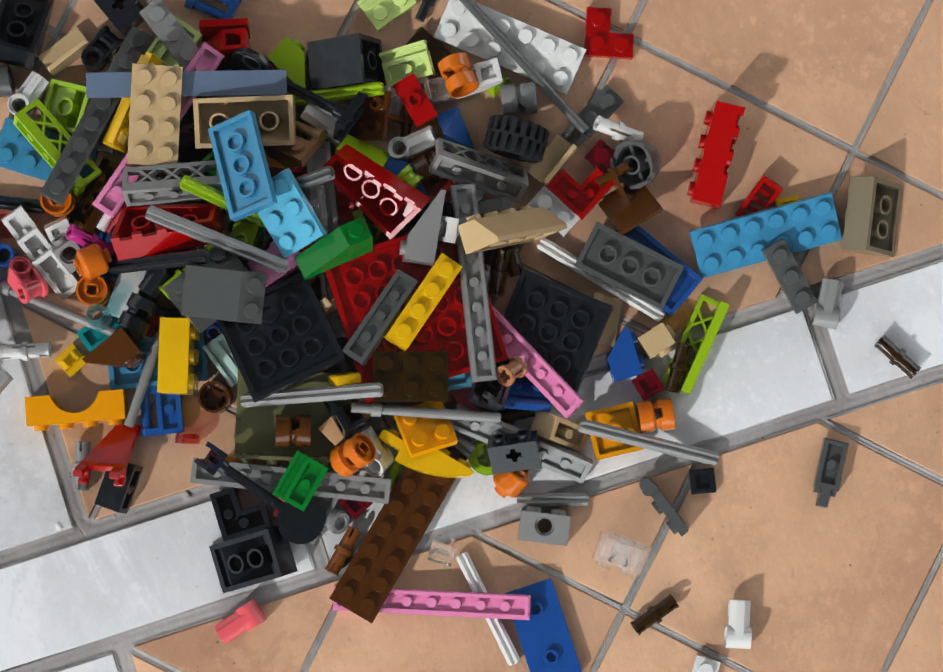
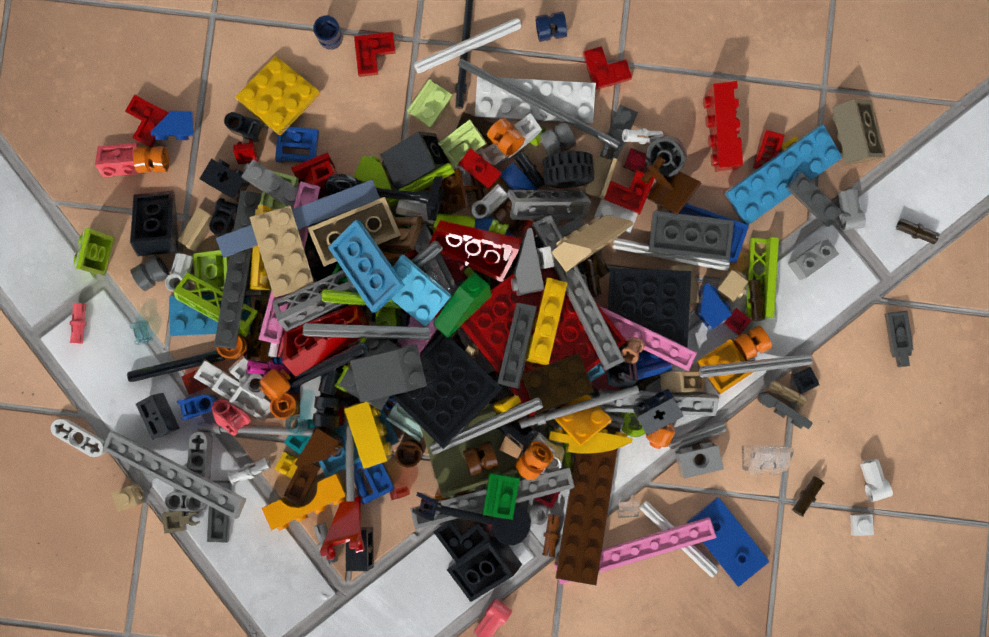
camera: 20 degrees left, 0 degrees up
none -> reddish brown plate [284,463,321,504]
none -> black axle [514,151,544,189]
none -> tan axle [769,381,808,407]
none -> light grey brick [788,238,839,280]

